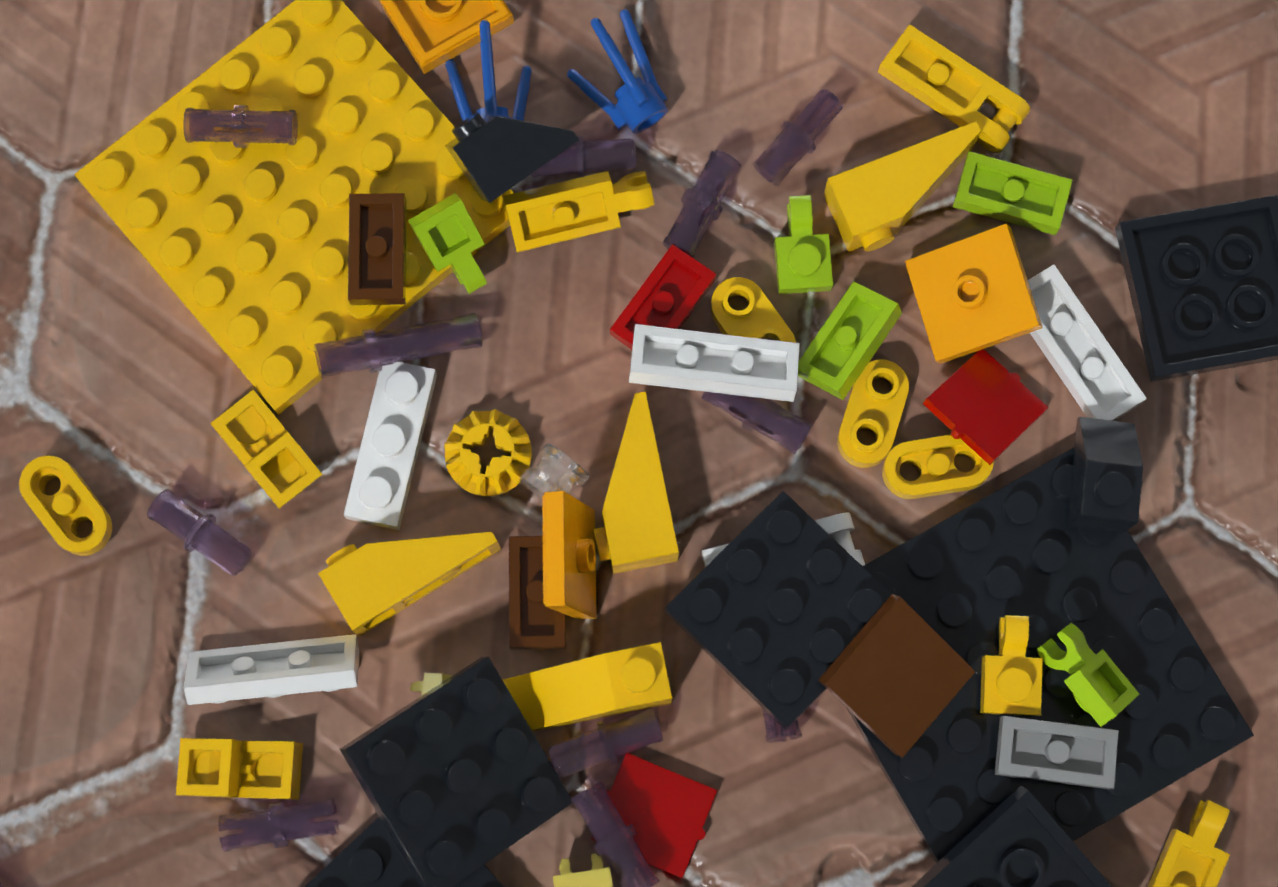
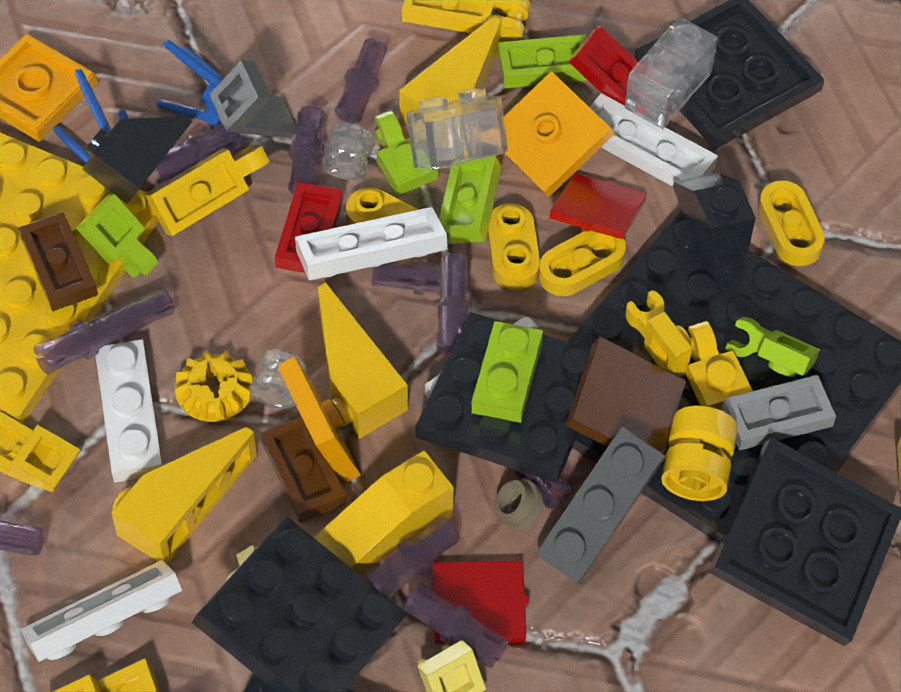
camera: 25 degrees left, 20 degrees down
none -> dark grey bracket [209,60,297,138]
none -> clear wheel [322,123,375,181]
none -> clear brick [406,88,508,170]
none -> clear purple axle [434,254,472,352]
none -> lime plate [472,321,543,423]
none -> dark tan plate [495,479,543,530]
none -> dark grey plate [536,427,666,584]
none -> red plate [568,25,664,115]
none -> clear brick [625,16,718,130]
none -> yellow plate [625,290,692,378]
none -> yellow wheel [661,406,738,501]
none -> yellow plate [758,180,825,266]

